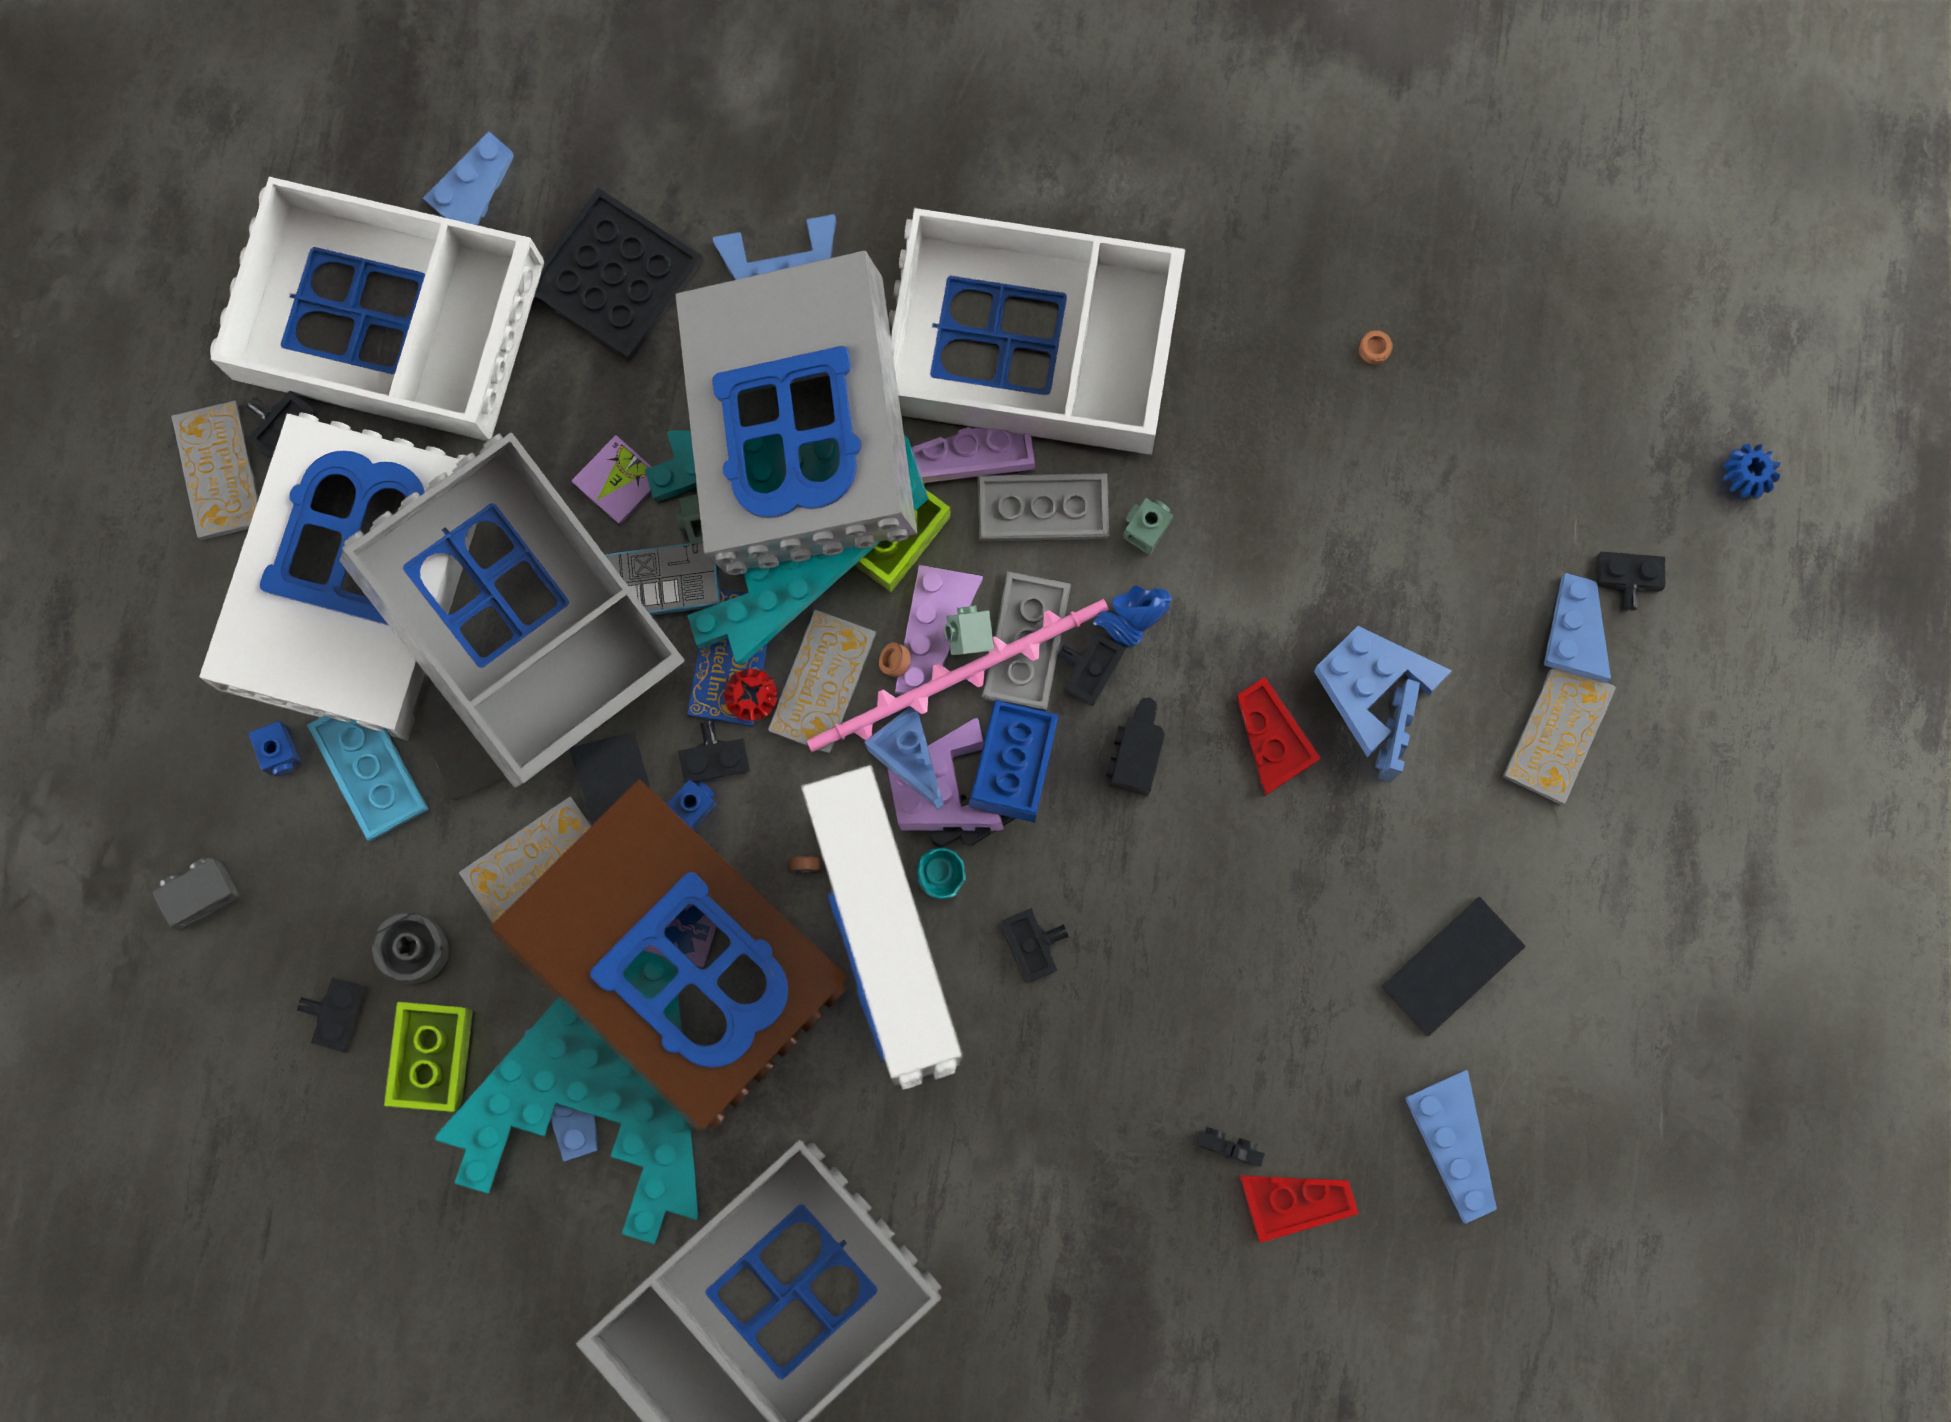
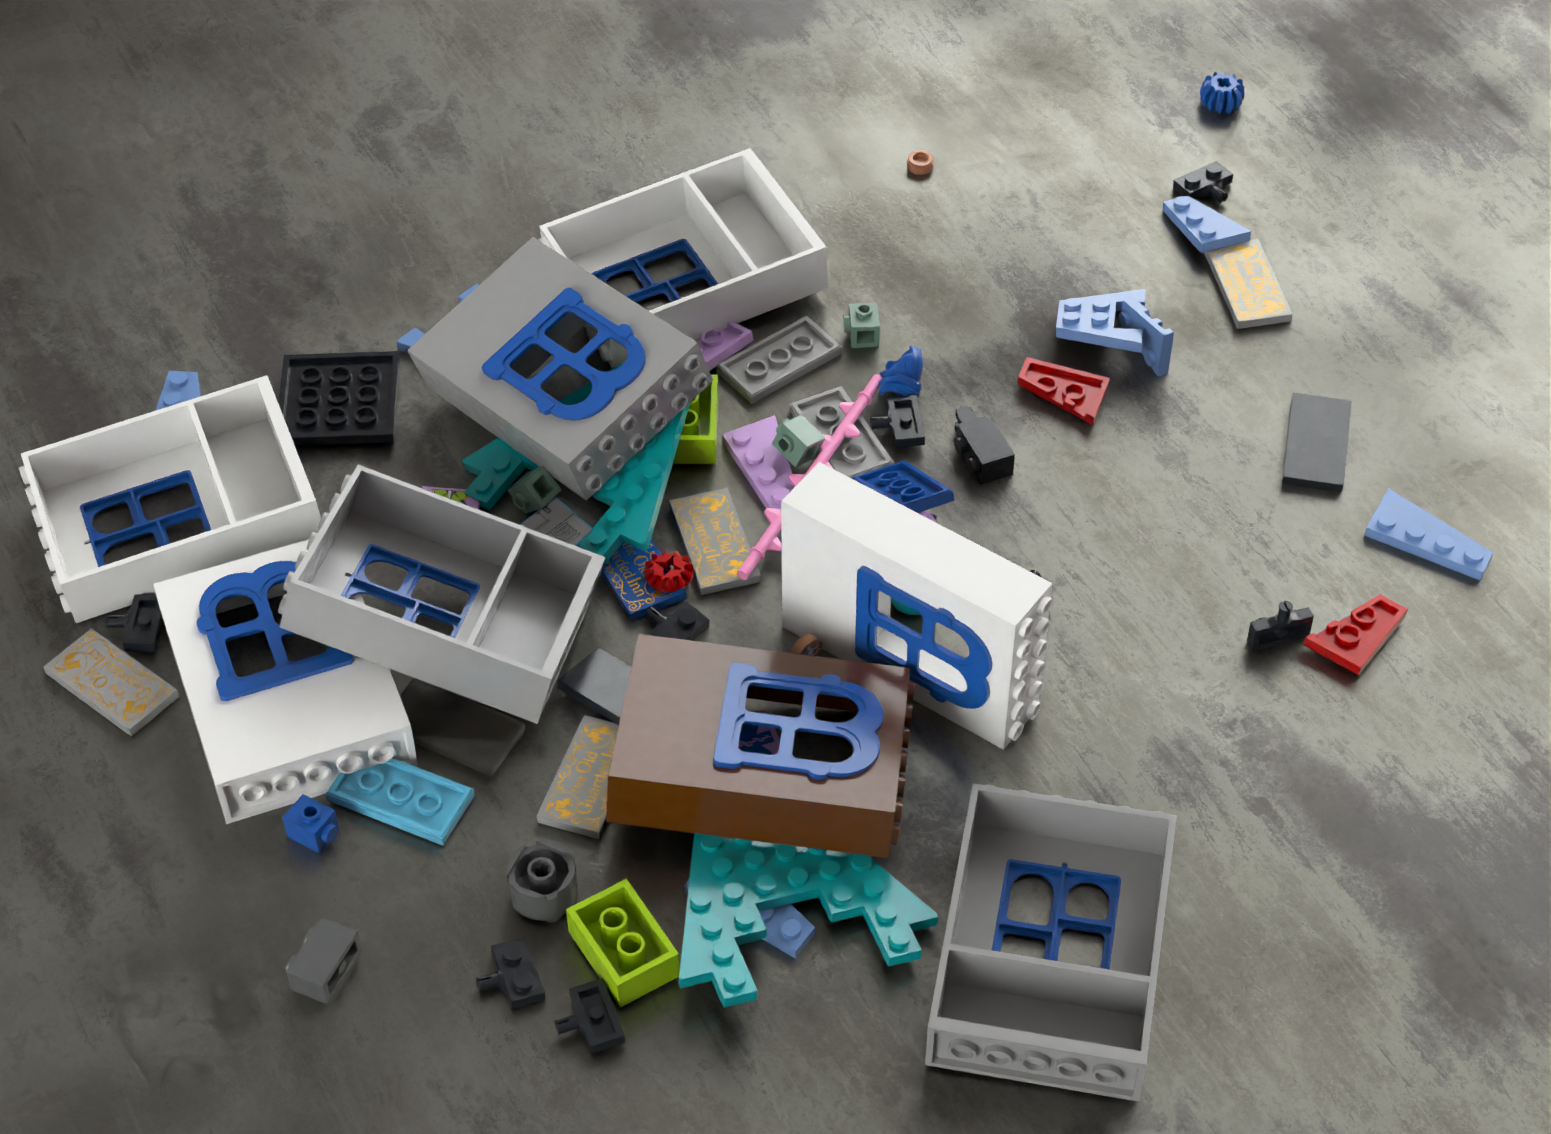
camera: 30 degrees left, 30 degrees down
nougat tile [879,642,911,677] -> none
none -> black plate [554,978,625,1054]

